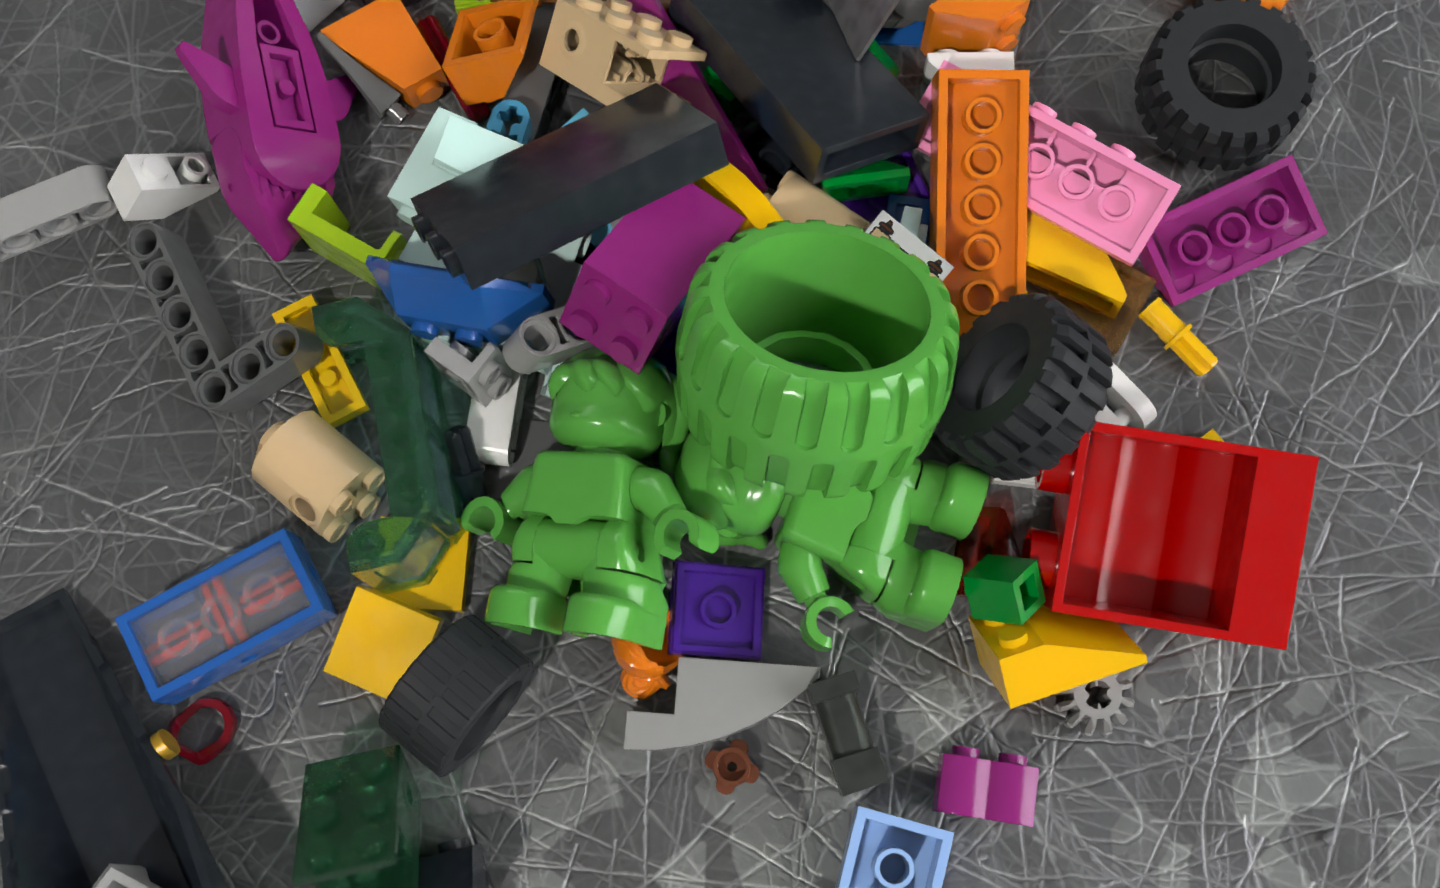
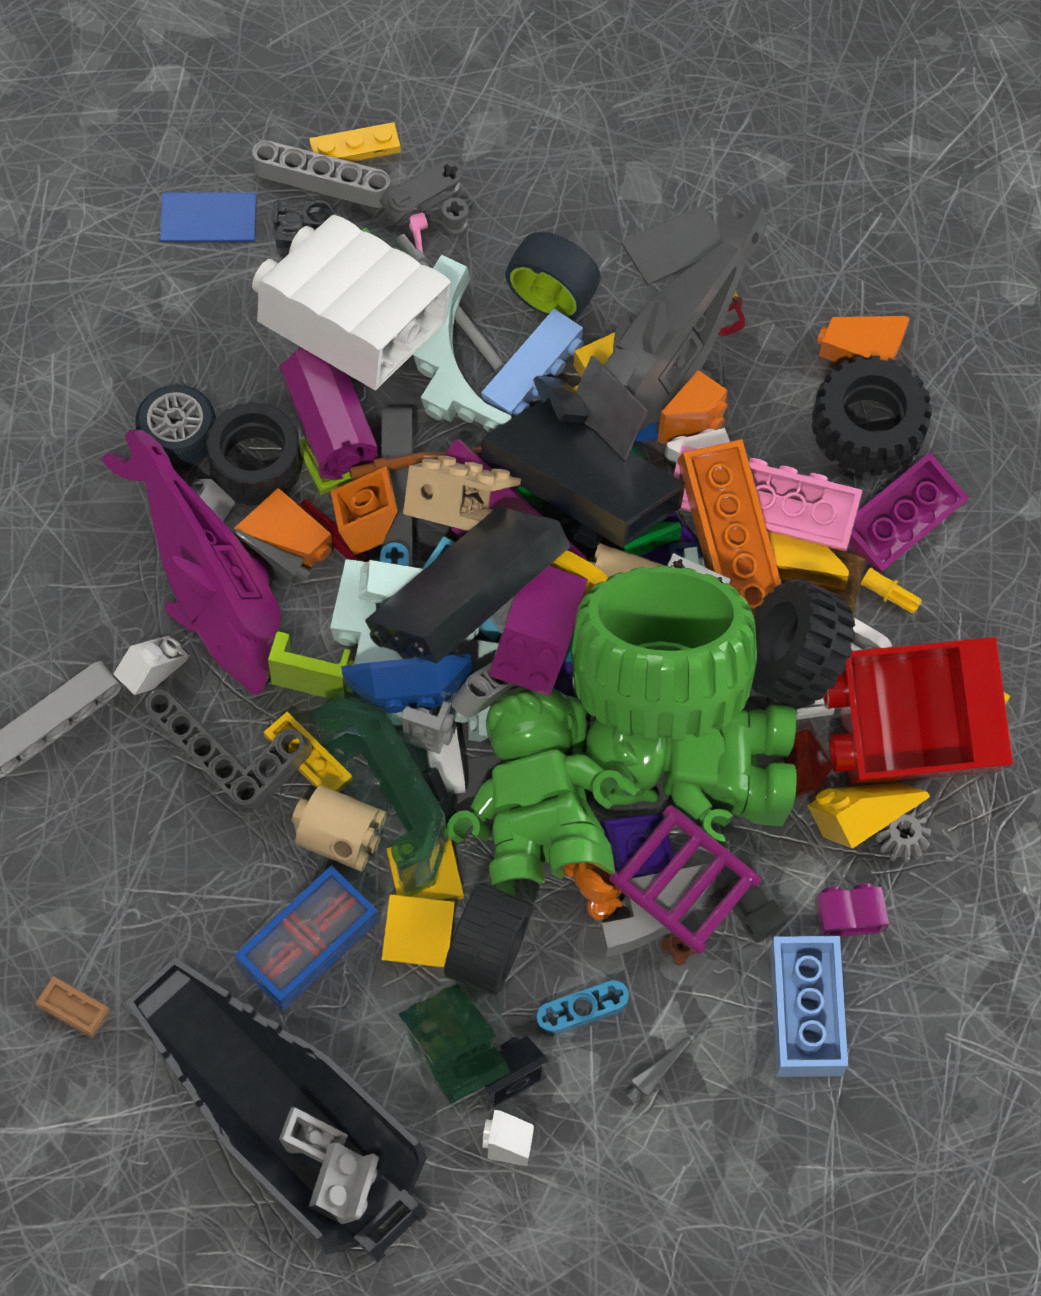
camera: 25 degrees left, 10 degrees down
dark red piece [150,698,237,765] -> none
green brick [963,554,1046,625] -> none
none -> dark azure beam [536,980,629,1036]
none -> magenta bar [609,805,762,954]

